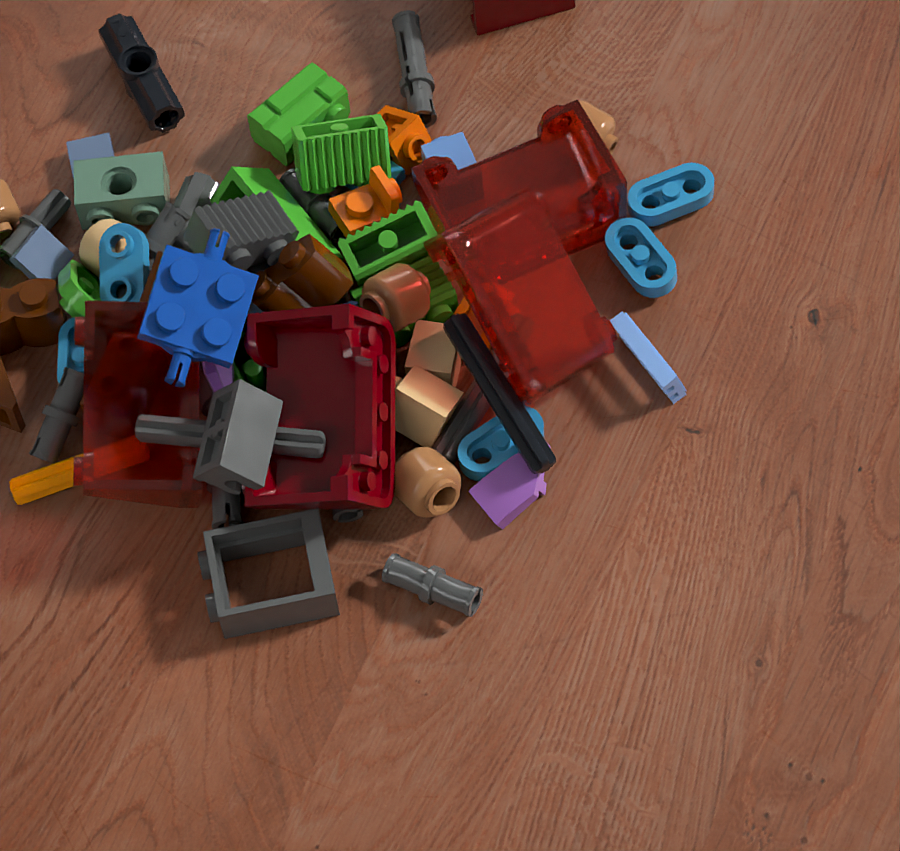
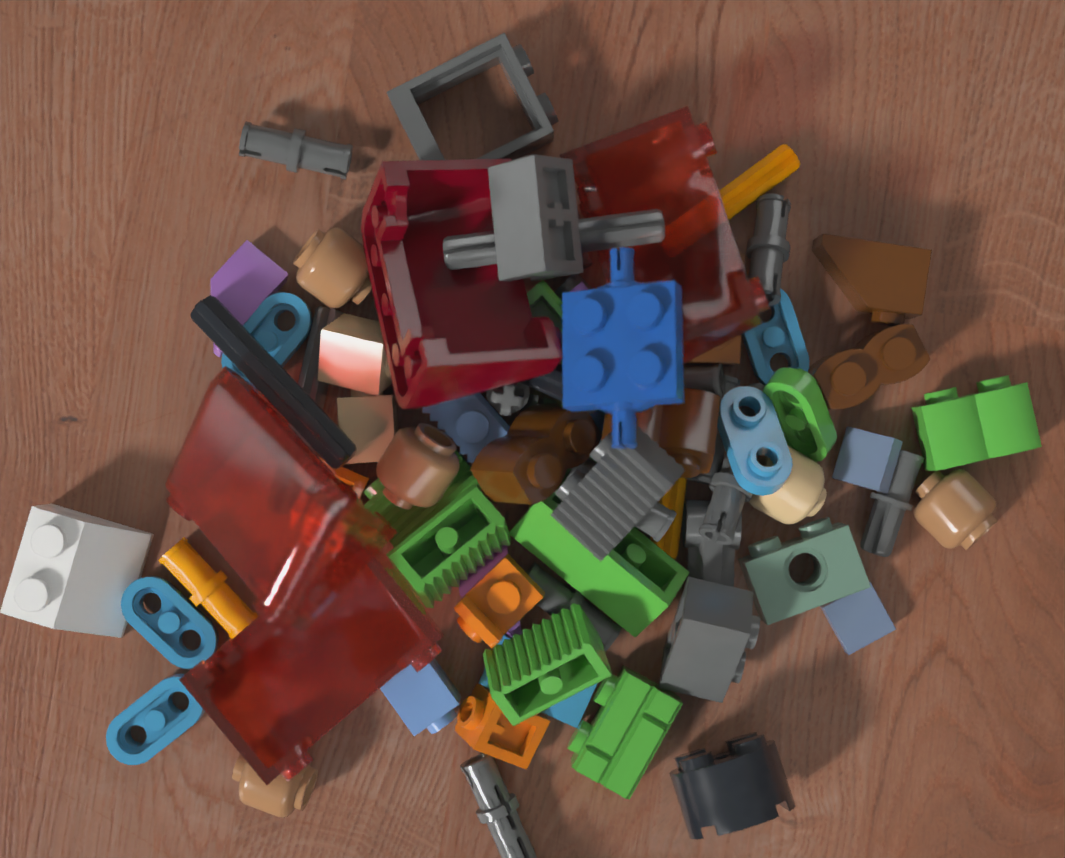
camera: 160 degrees right, 30 degrees up
black piece [98,13,185,133] -> none
light blue tile [609,311,686,404] -> none
none -> white slope [0,504,154,638]
none -> light orange pin [158,537,258,640]
none -> dark grey brick [658,577,760,703]
none -> black brick [670,732,796,840]

